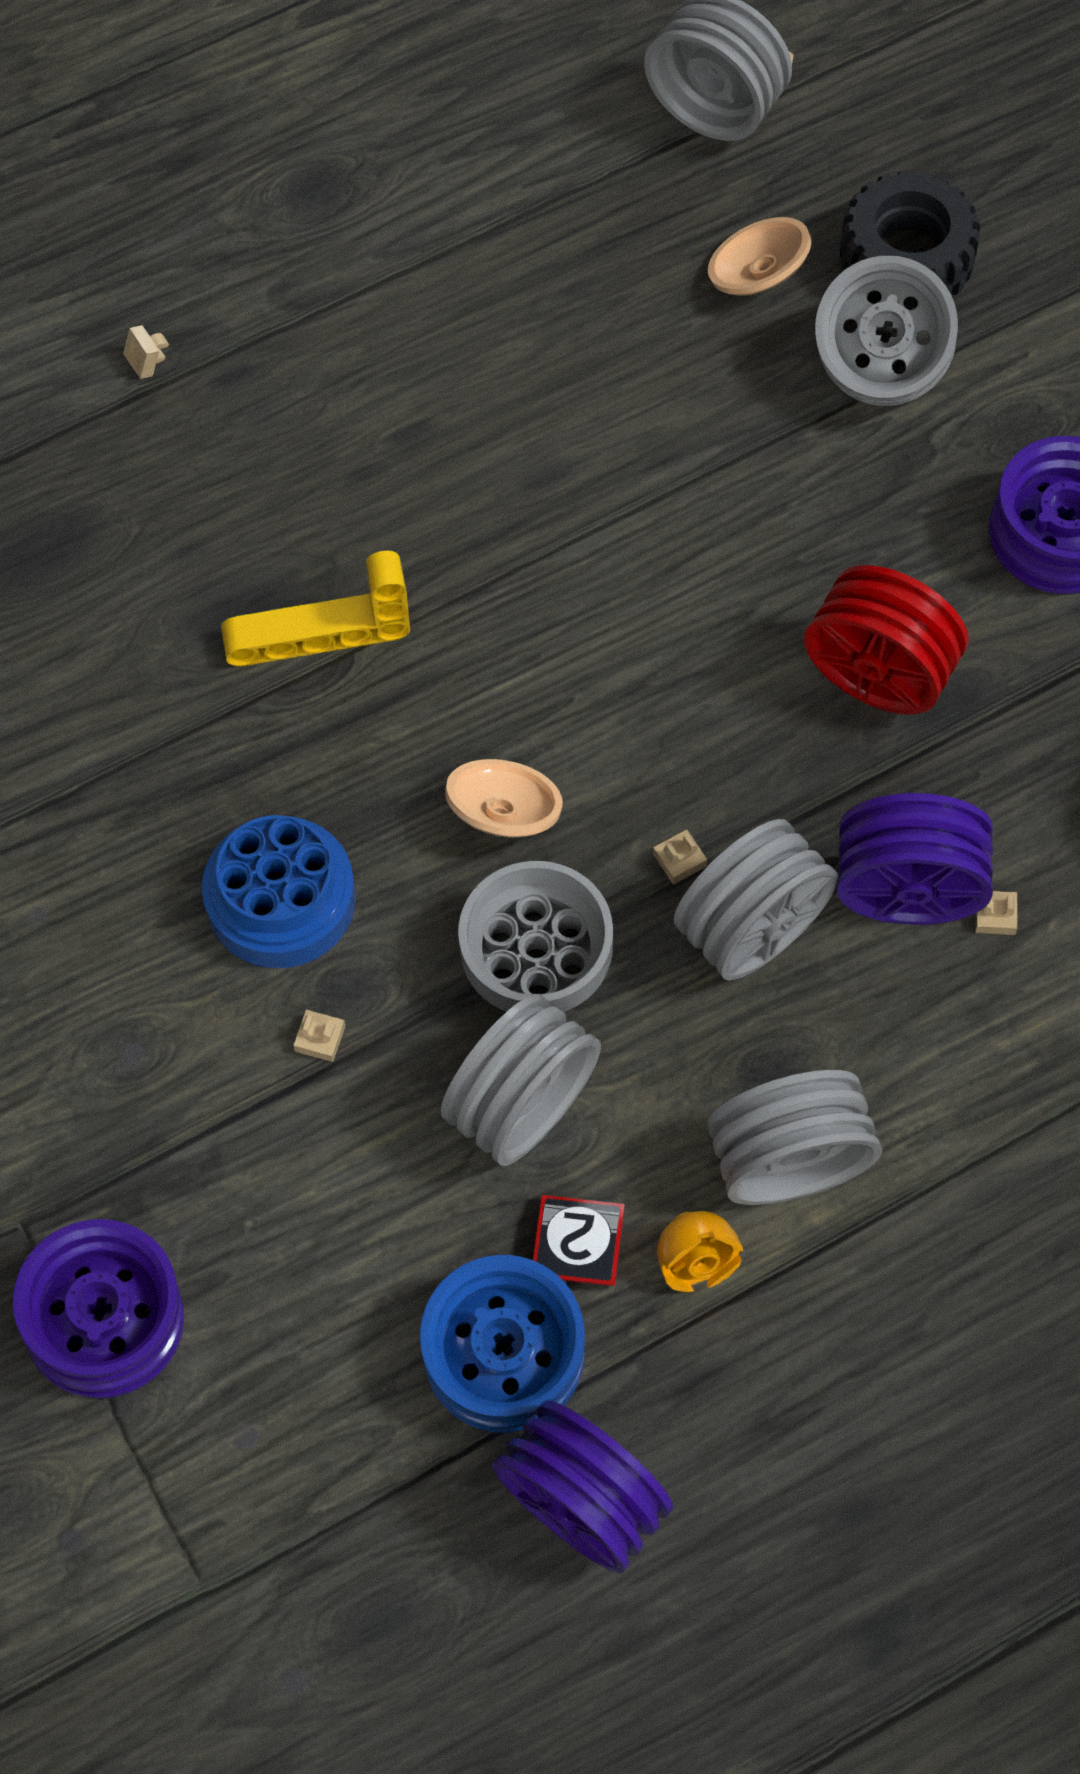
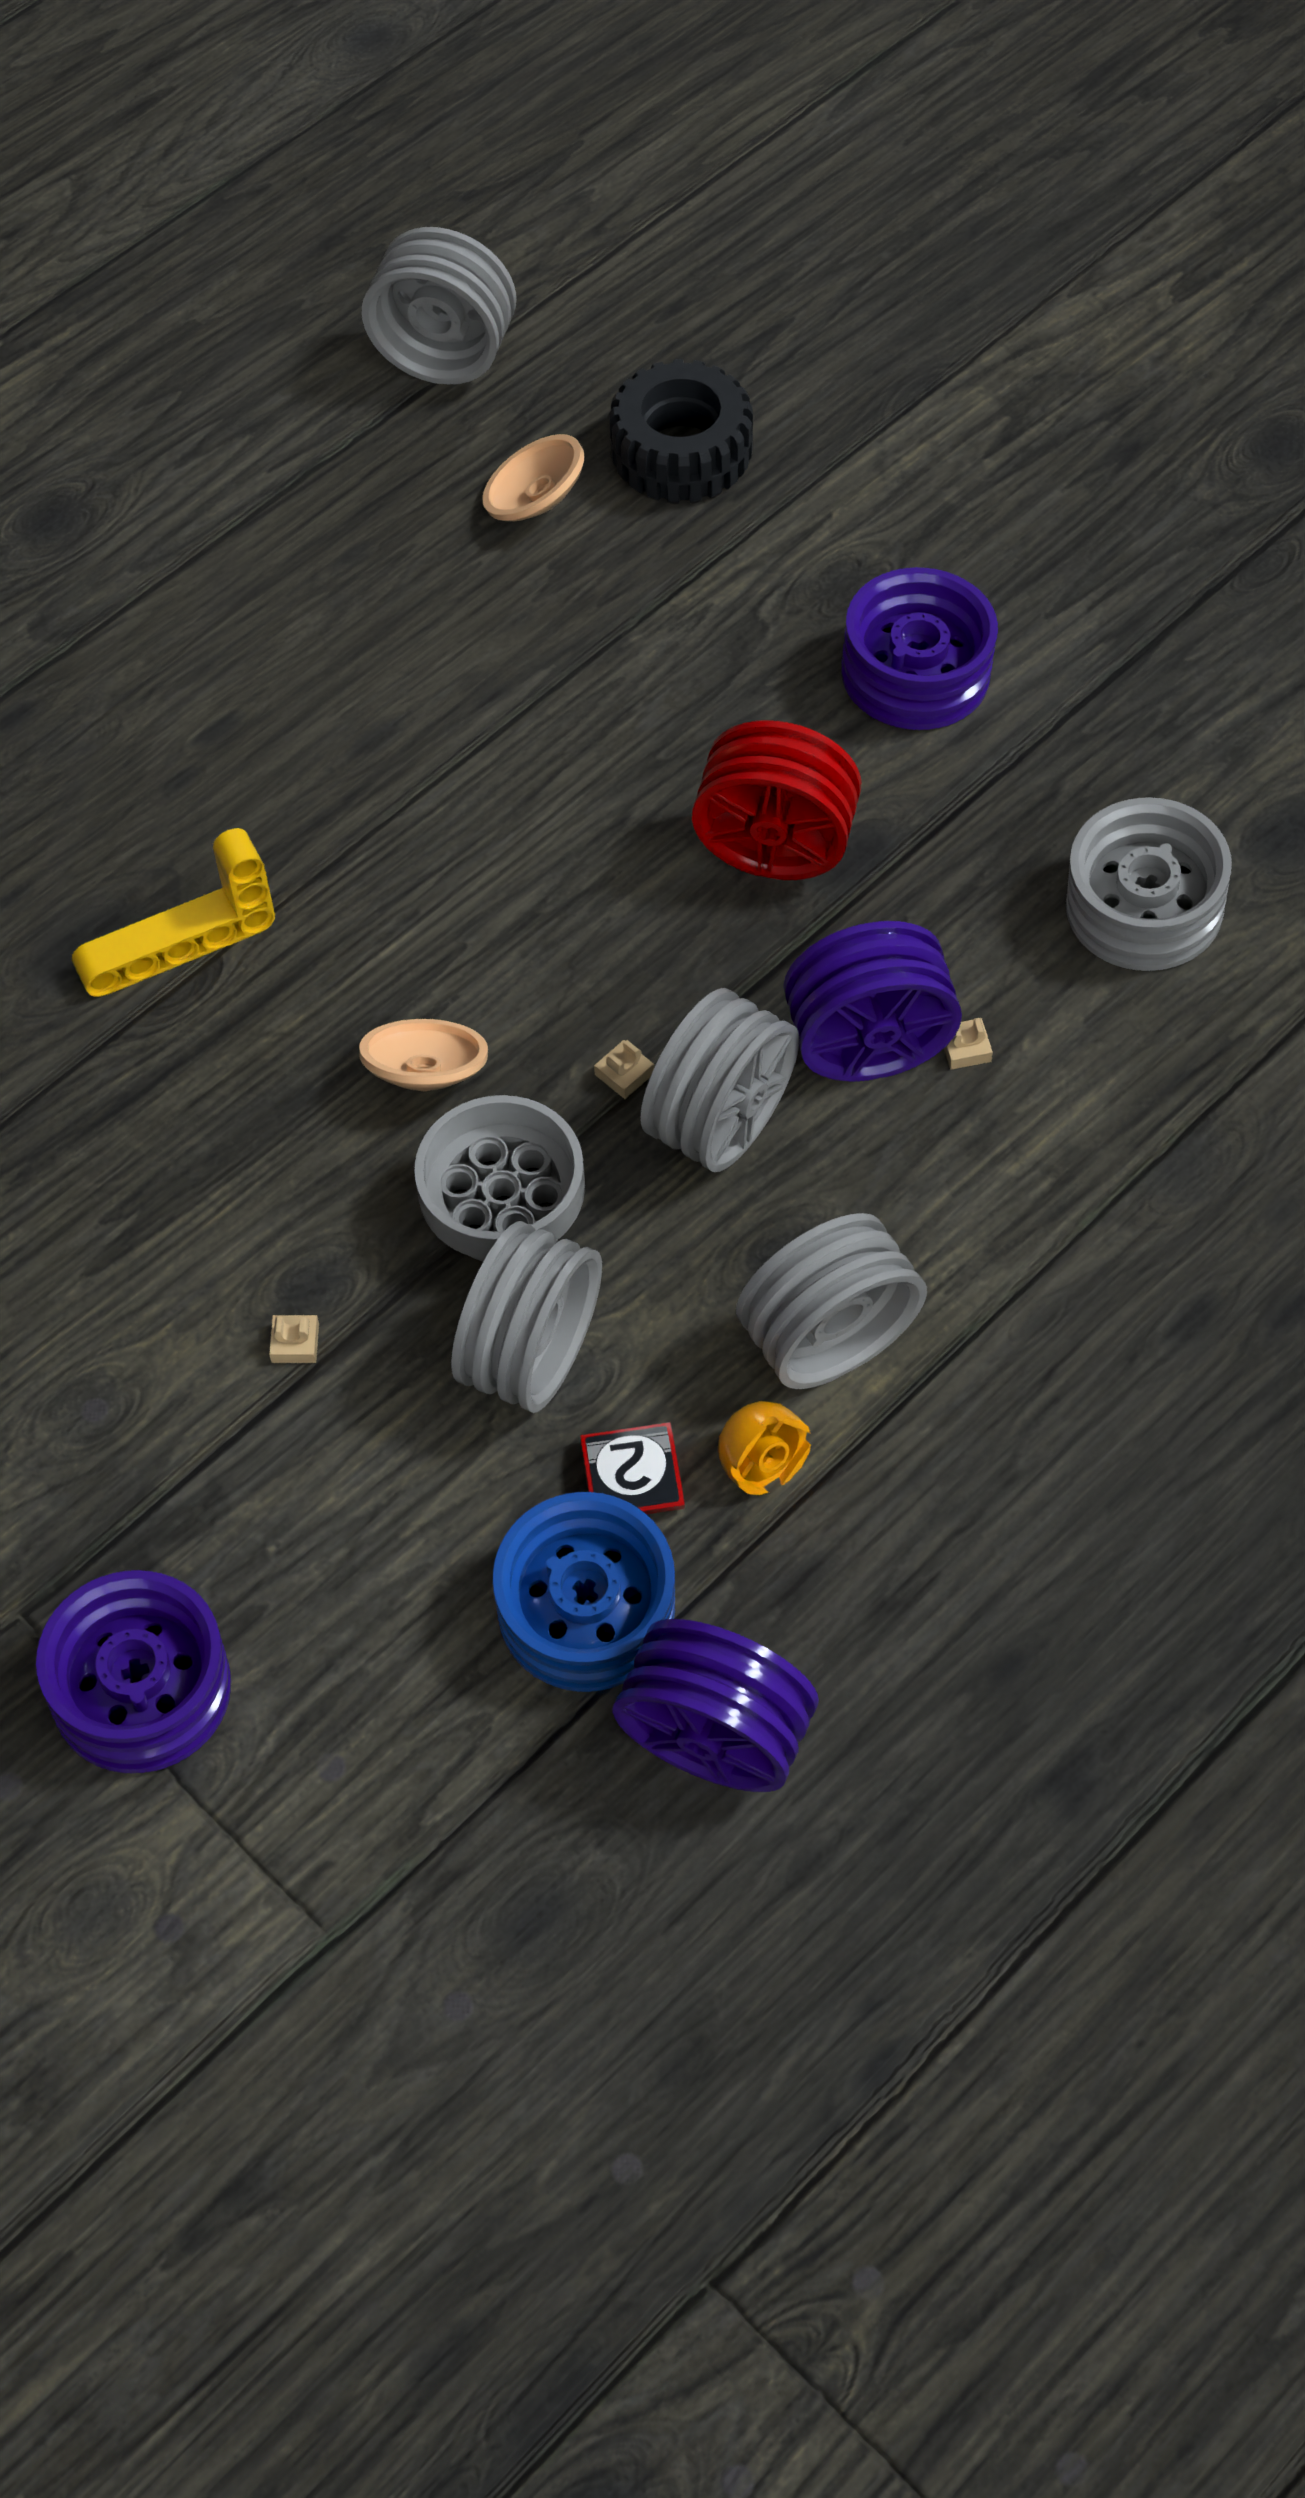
camera: 15 degrees left, 5 degrees down
blue wheel [202,815,356,968] -> none
light grey wheel [815,256,958,406] -> none

